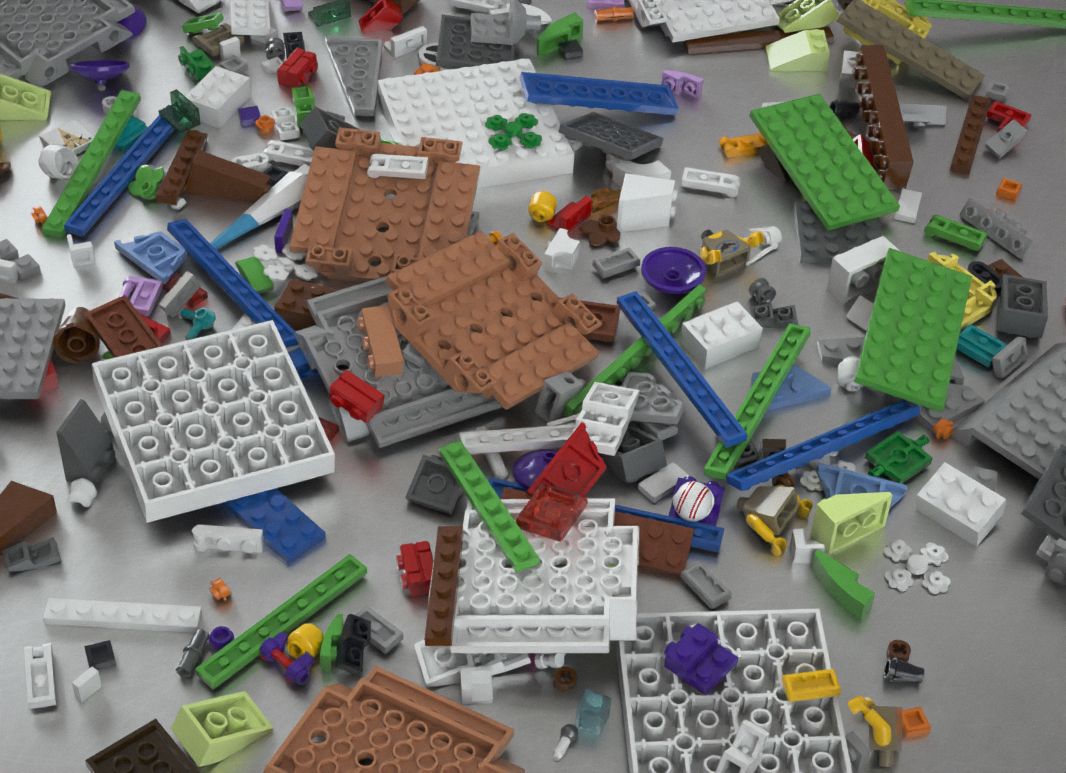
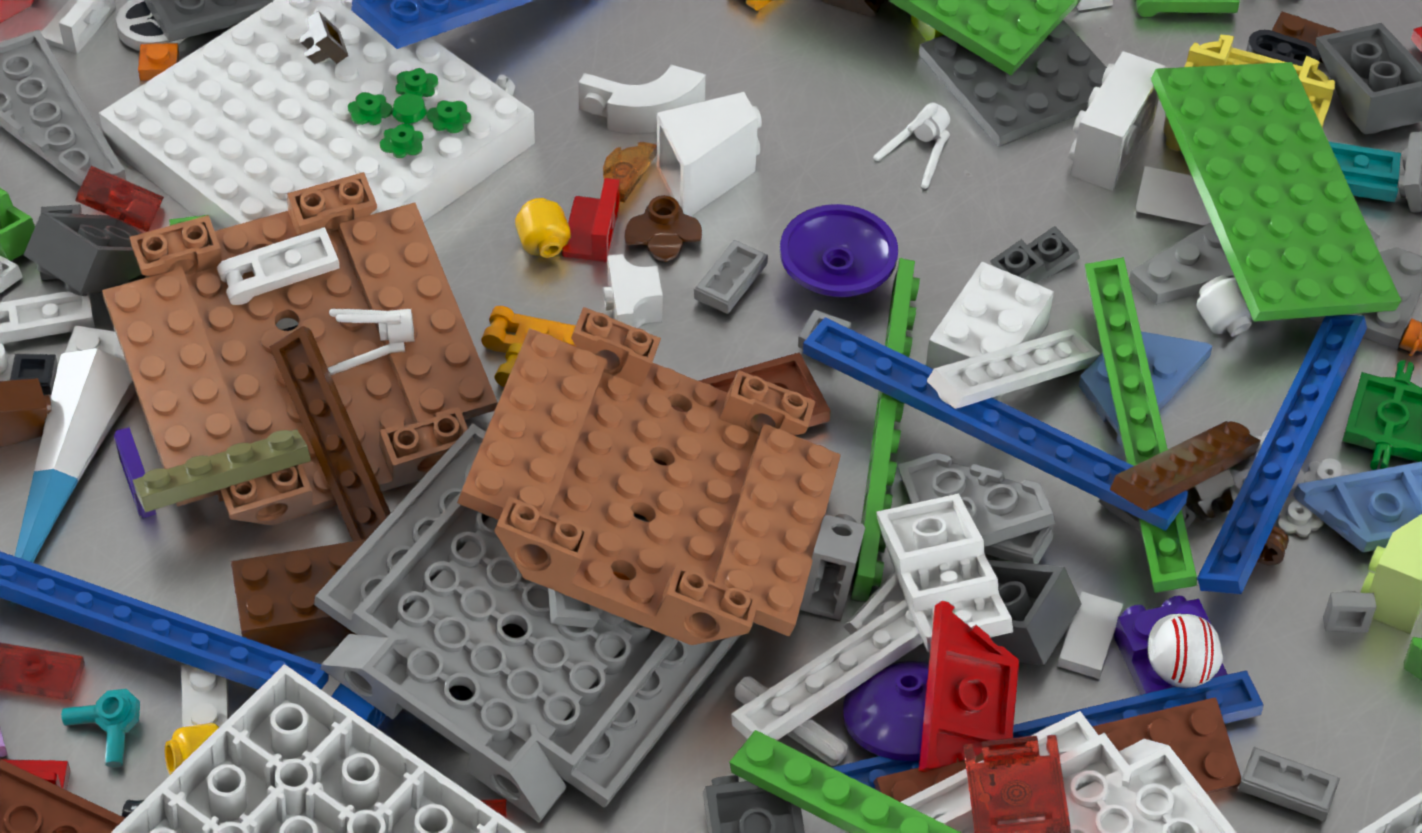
camera: 30 degrees left, 5 degrees up
light grey plate [159,271,201,319] -> none
bright green slope [235,257,274,294] -> none
white plant [253,244,317,282] -> none
red brick [329,370,385,423] -> none
nougat brick [357,305,404,378] -> none
dark grey plate [558,111,664,161] -> none
white plate [681,167,741,198] -> none
dark tan torso [699,229,765,276] -> none
dark tan torso [737,485,813,557] -> none
dark grey wheel [749,278,776,305] -> none
white panel [790,529,825,564] -> none
none -> clear red plate [75,165,164,232]
none -> olive plate [133,429,311,513]
none -> reddish brown plate [270,326,391,541]
none -> dark brown tile [300,11,349,64]
none -> white plant [328,309,415,375]
none -> white plate [927,328,1101,409]
none -> reddish brown plate [1110,421,1261,511]
none -> light grey plate [1323,591,1376,632]

